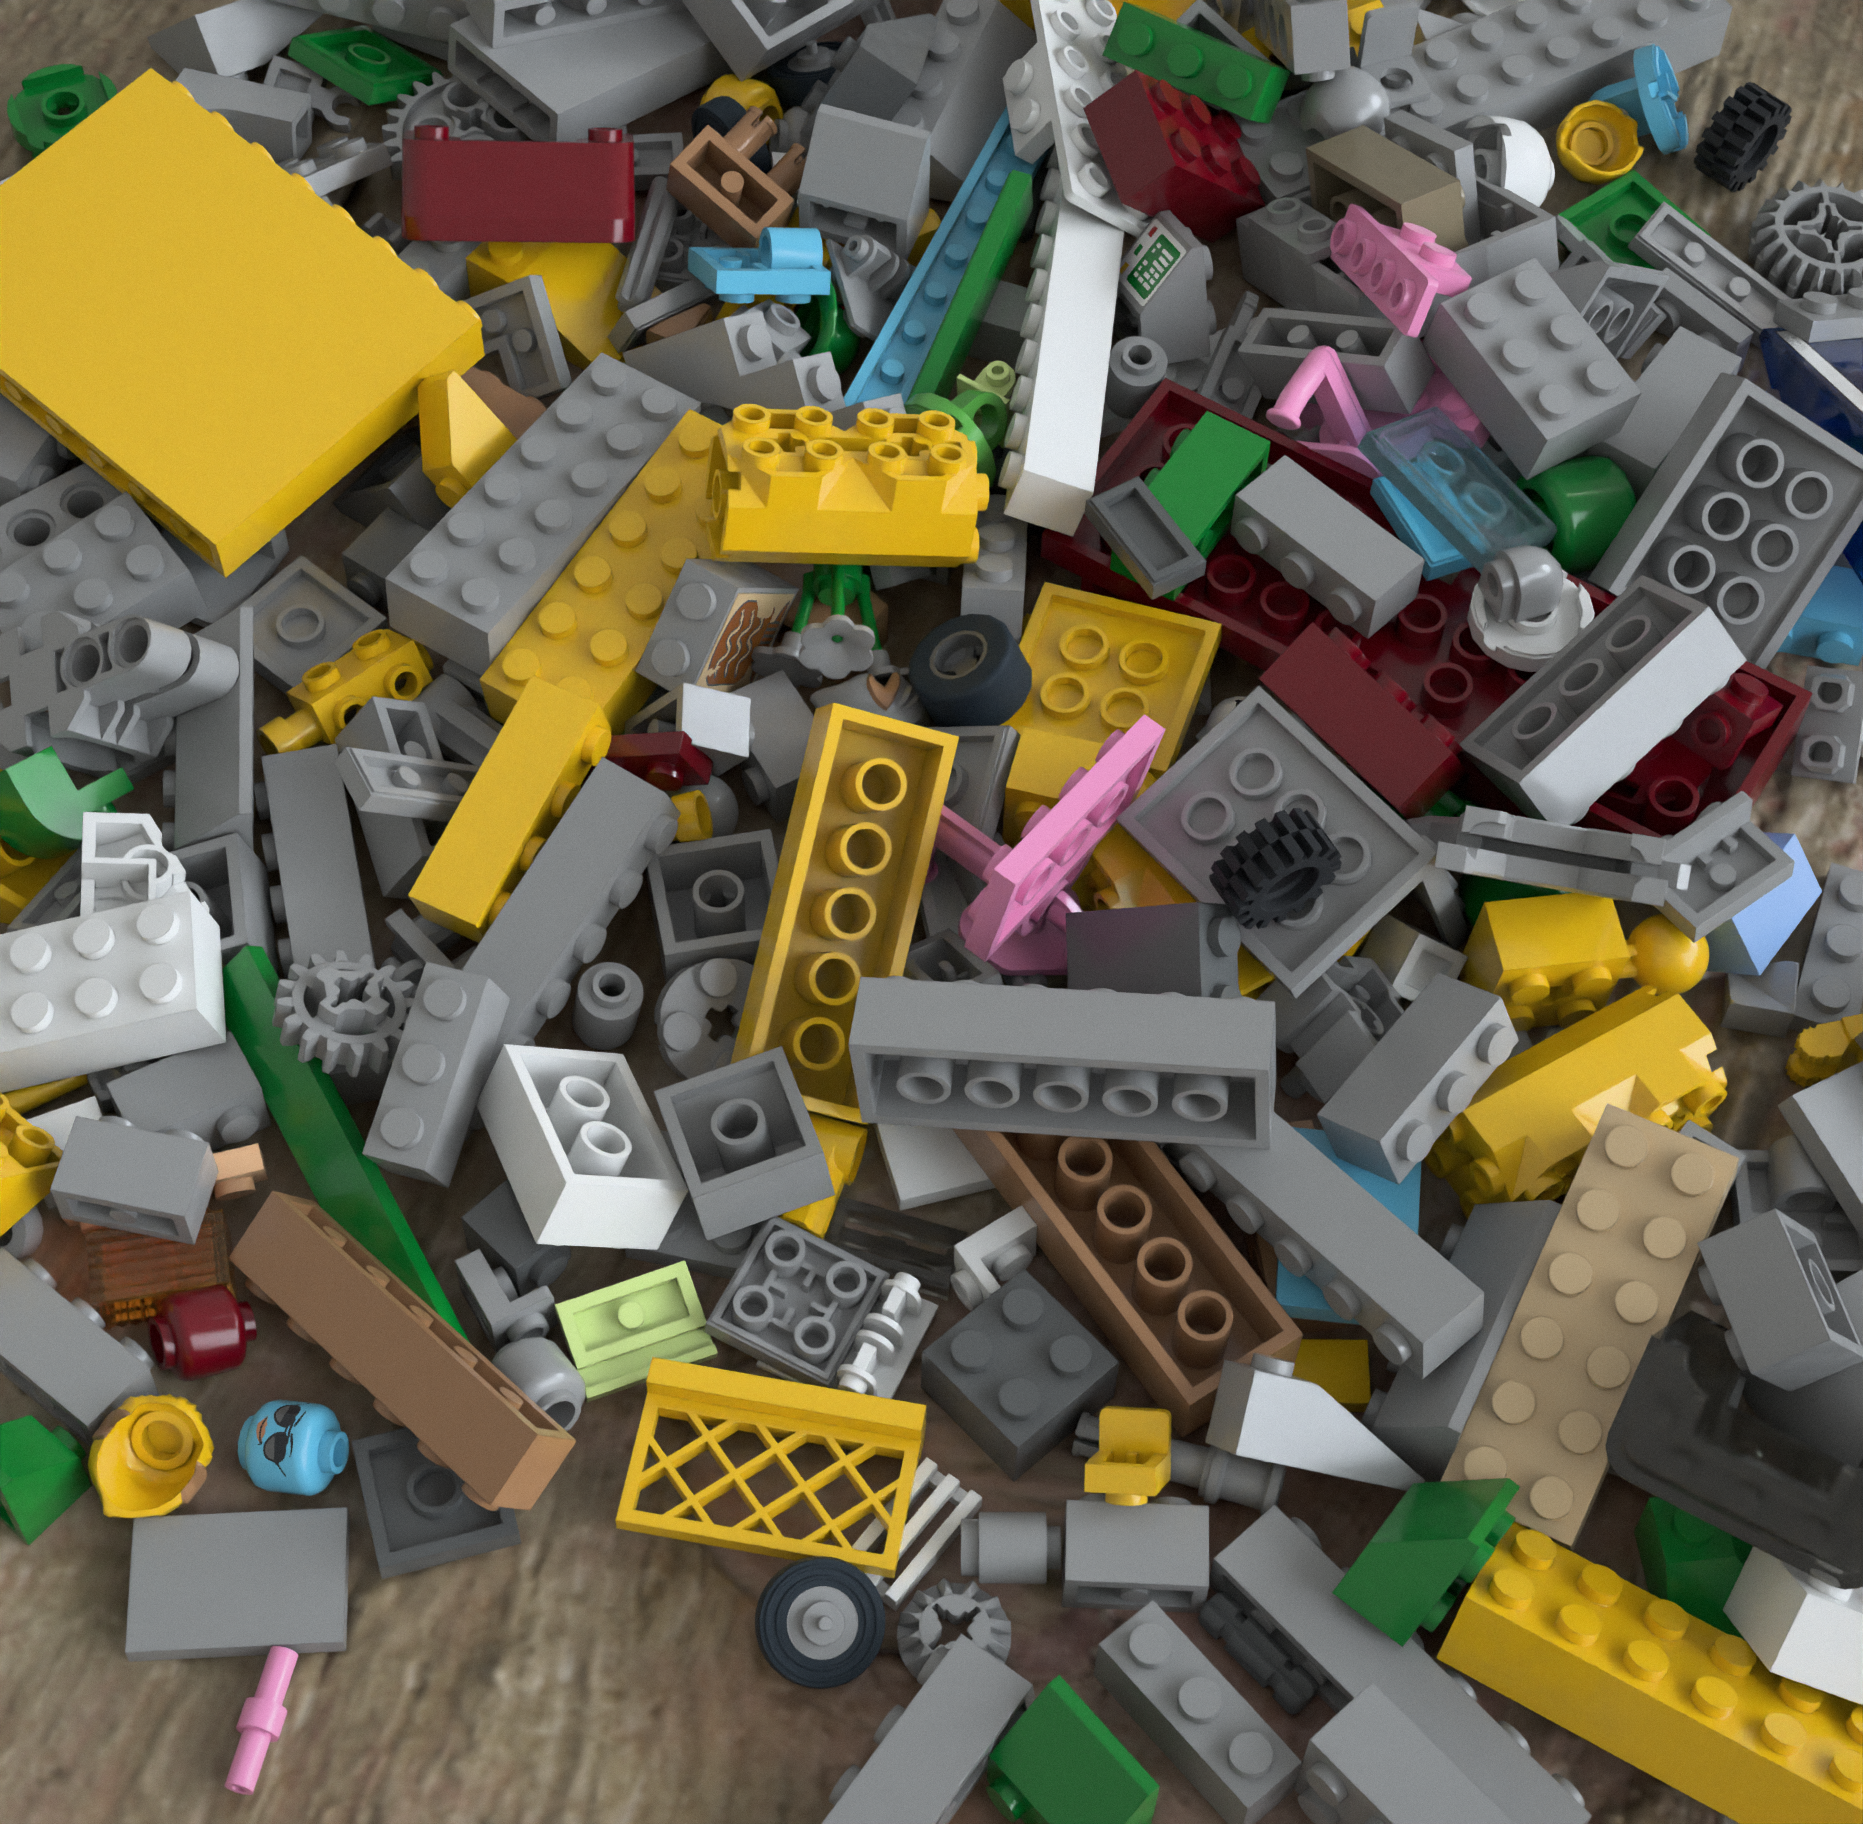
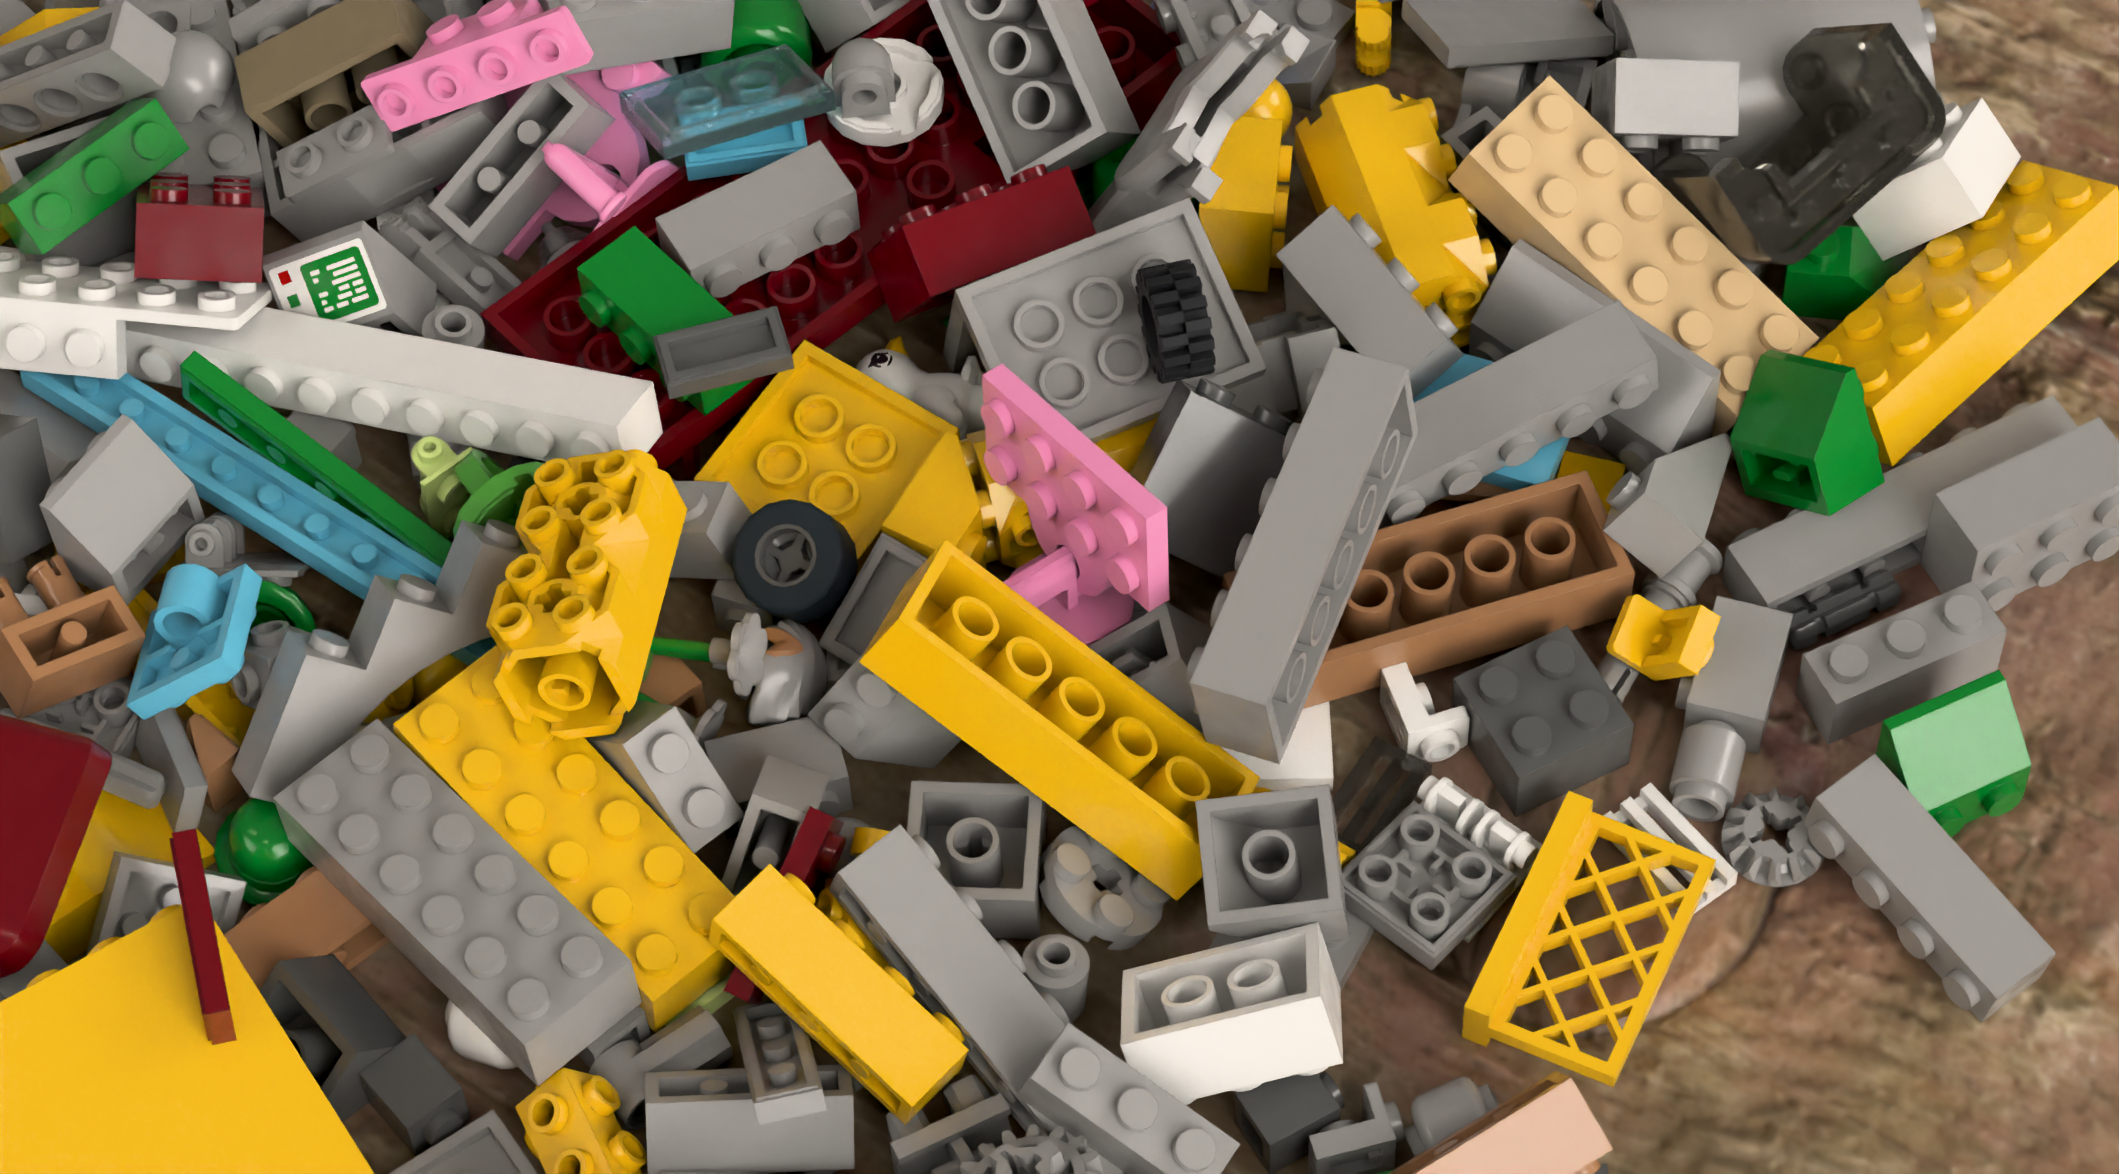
camera: 70 degrees left, 0 degrees up
yellow slope [418,370,517,508] -> none
yellowish green plate [555,1260,718,1403] -> none
black wheel [755,1556,885,1689] -> none
none -> dark red tile [169,828,237,1045]

